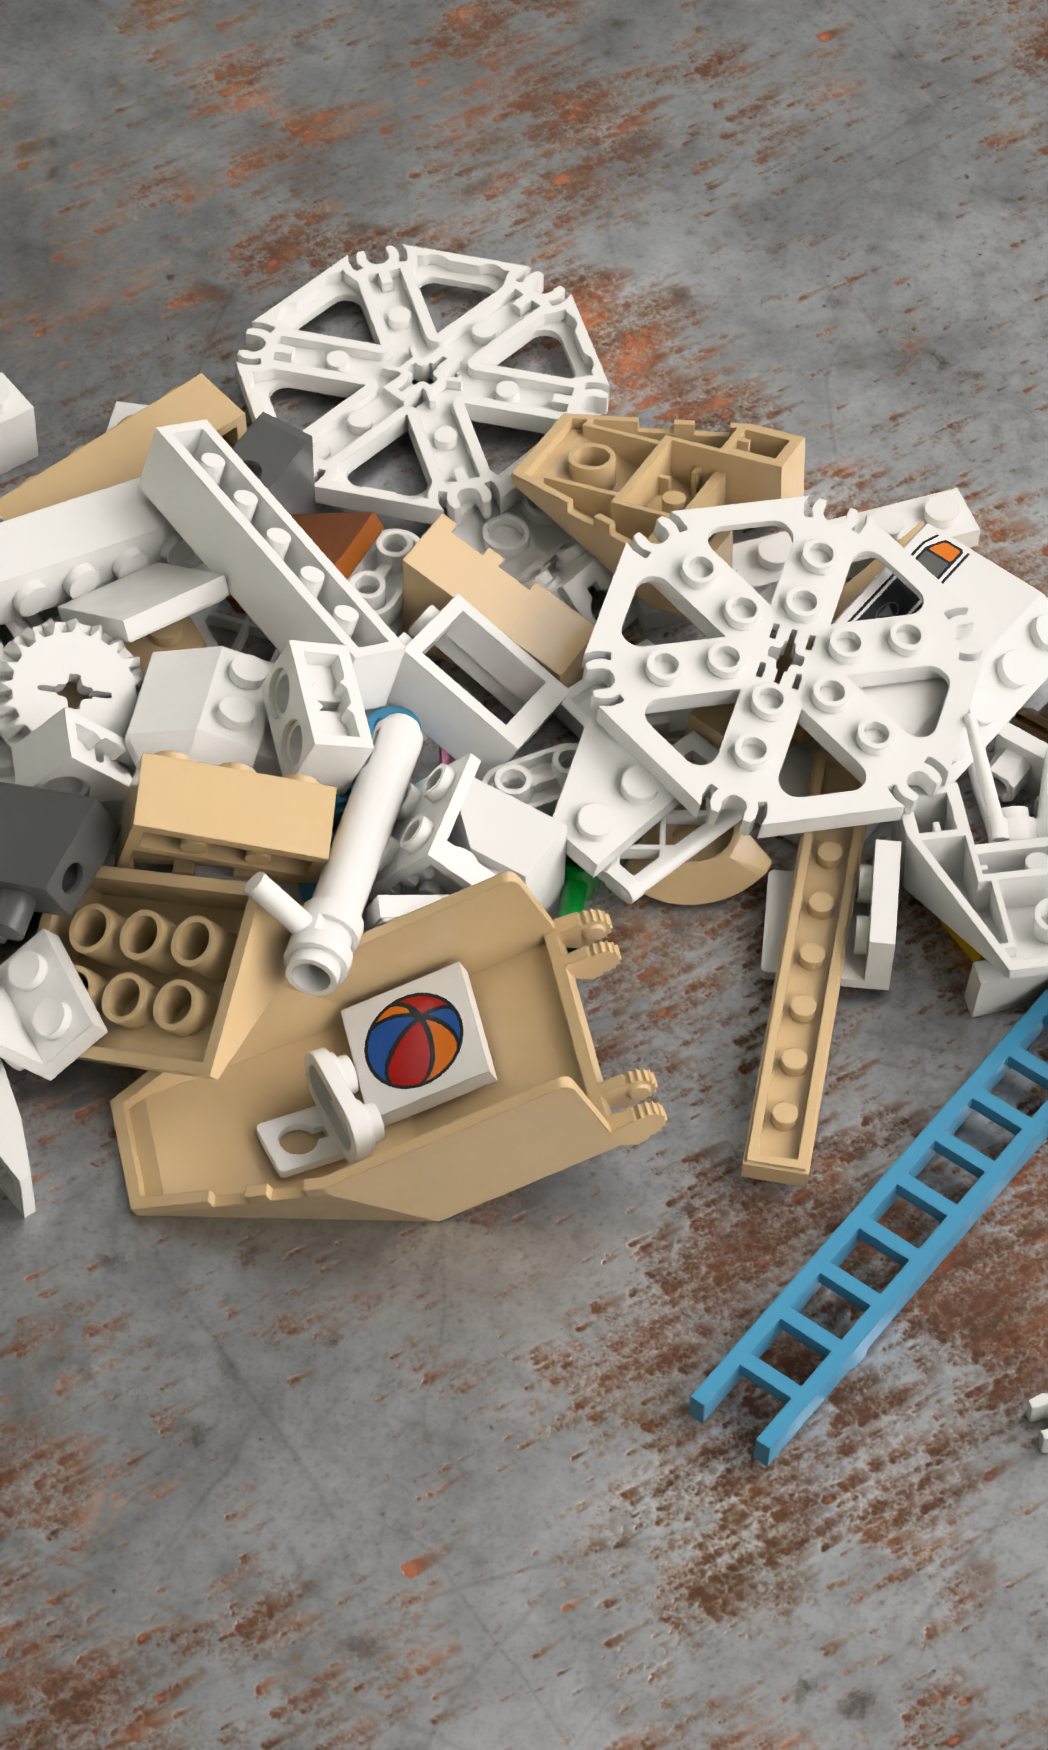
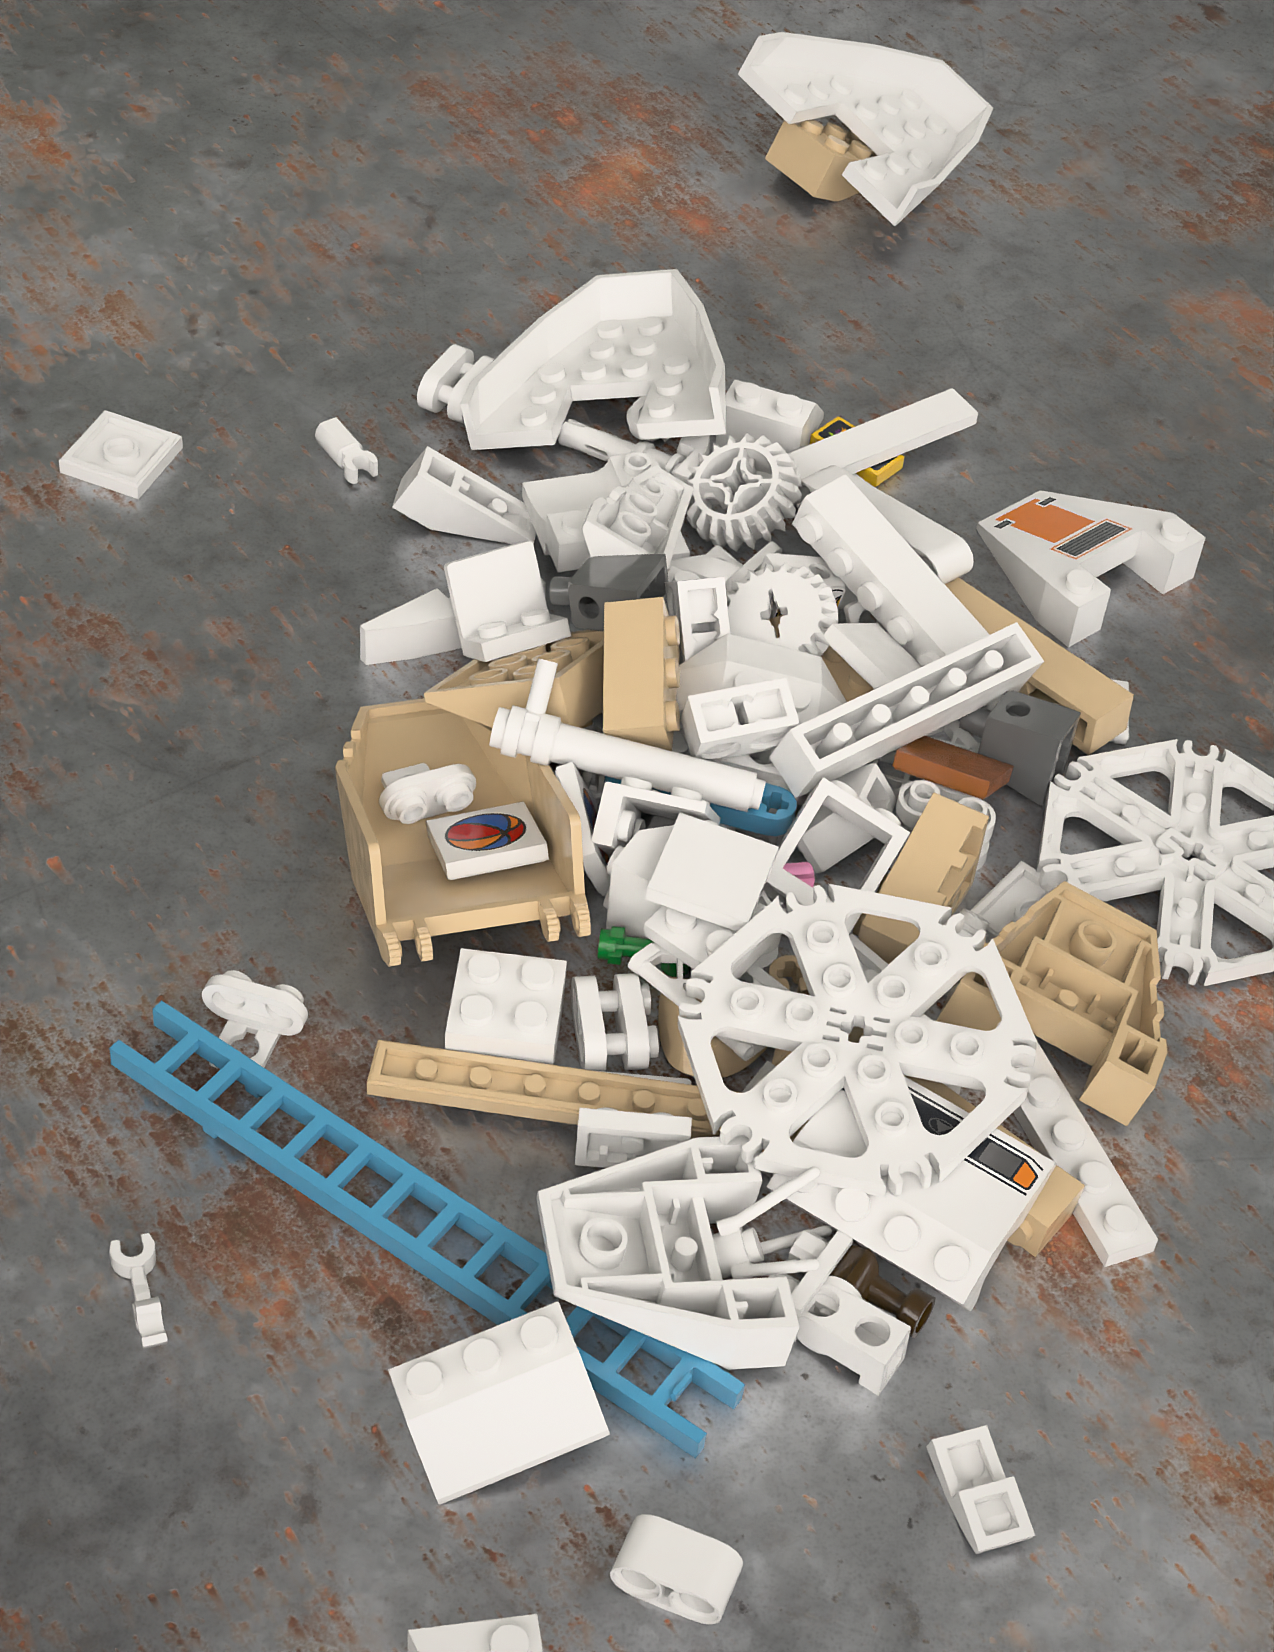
camera: 85 degrees right, 5 degrees down
none -> white bracket [202,970,308,1068]
none -> white brick [445,948,567,1065]
none -> white brick [571,973,659,1071]
none -> white tile [644,812,779,931]

